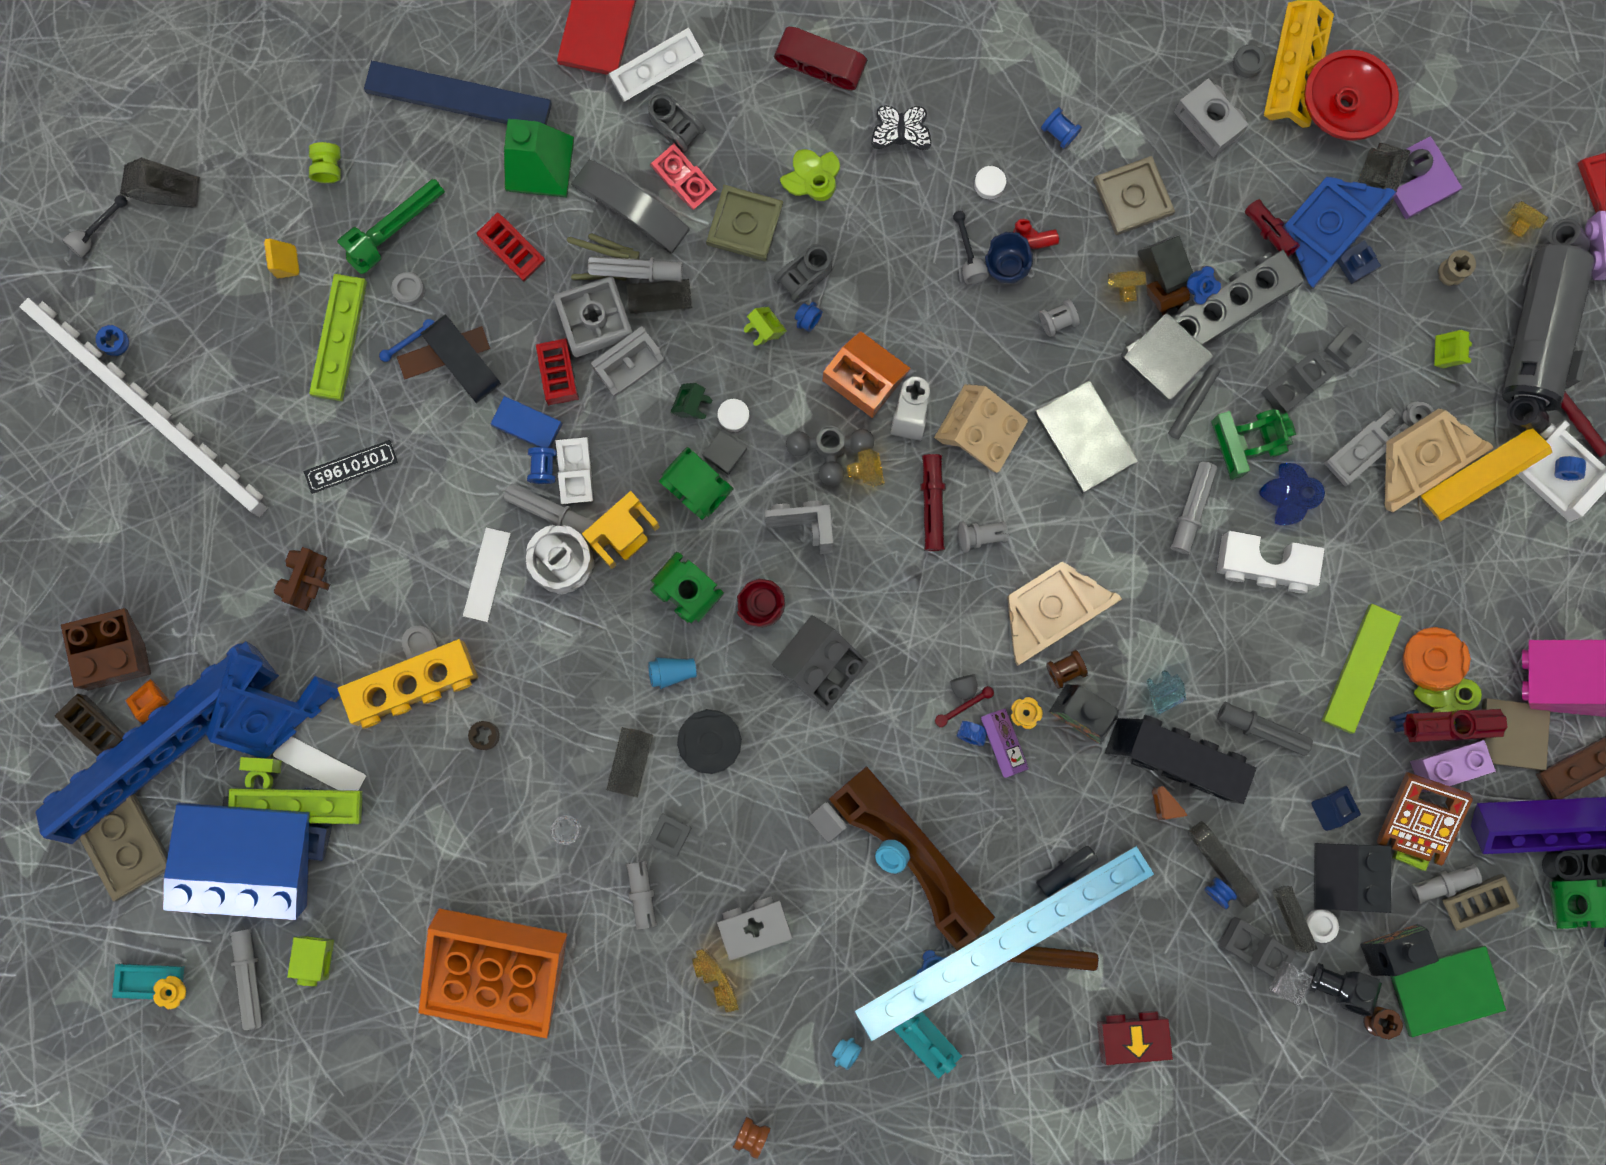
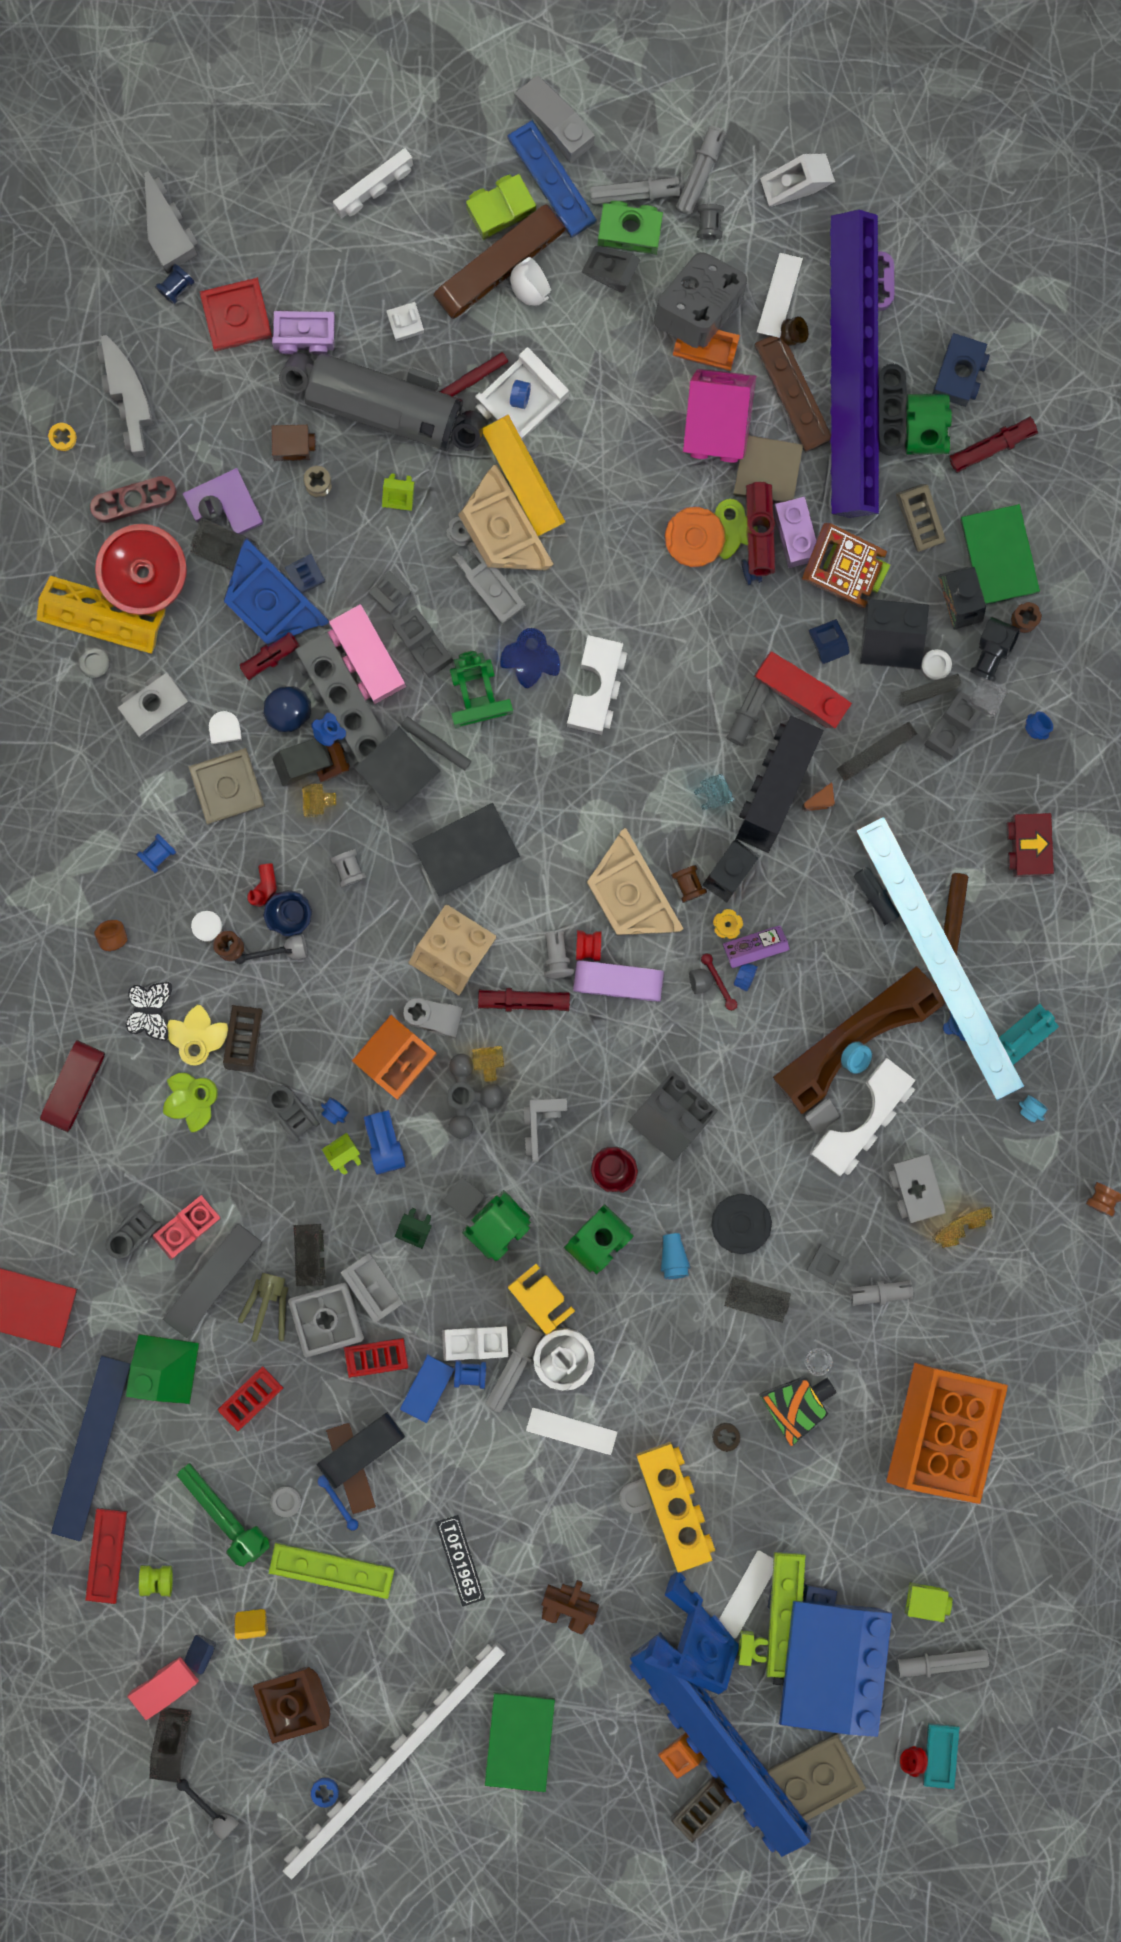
camera: 90 degrees left, 5 degrees up
reddish brown slope [61,608,151,691] -> none
yellow plate [153,976,186,1009] -> none
light grey axle [588,256,683,282] -> none
white plate [608,27,704,102] -> none
olive tile [706,184,783,262] -> none
white tile [718,399,749,432] -> none
light grey axle [1170,462,1217,554] -> none
blue bush [1204,877,1238,909] -> none
lime tile [1321,604,1402,734] -> none
light grey pin [1411,863,1482,904] -> none
clear yellow tile [1508,201,1548,238] -> none
none -> yellow bush [48,423,77,451]
none -> red tile [85,1508,128,1604]
none -> dark red beam [90,476,177,523]
none -> dark orange tile [94,920,128,951]
none -> light grey slope [97,335,154,458]
none -> coral slope [127,1657,199,1720]
none -> light yellow plate [167,1005,228,1066]
none -> dark blue slope [184,1635,217,1675]
none -> white tile [209,711,242,744]
none -> reddish brown bush [213,931,244,961]
none -> dark brown slope [223,1005,263,1073]
none -> reddish brown slope [253,1667,331,1744]
none -> dark blue hair [263,686,311,732]
none -> reddish brown brick [271,424,316,461]
none -> bright pink brick [328,604,406,704]
none -> blue piece [364,1110,406,1175]
none -> green tile [485,1692,555,1792]
none -> lavender beam [573,961,664,1002]
none -> red wheel [576,930,602,961]
none -> red slope [754,651,852,728]
none -> torso [759,1376,837,1446]
none -> white arch [810,1058,915,1176]
none -> red plate [900,1746,928,1777]
none -> dark red pin [948,416,1038,473]
none -> blue plate [1025,711,1053,740]

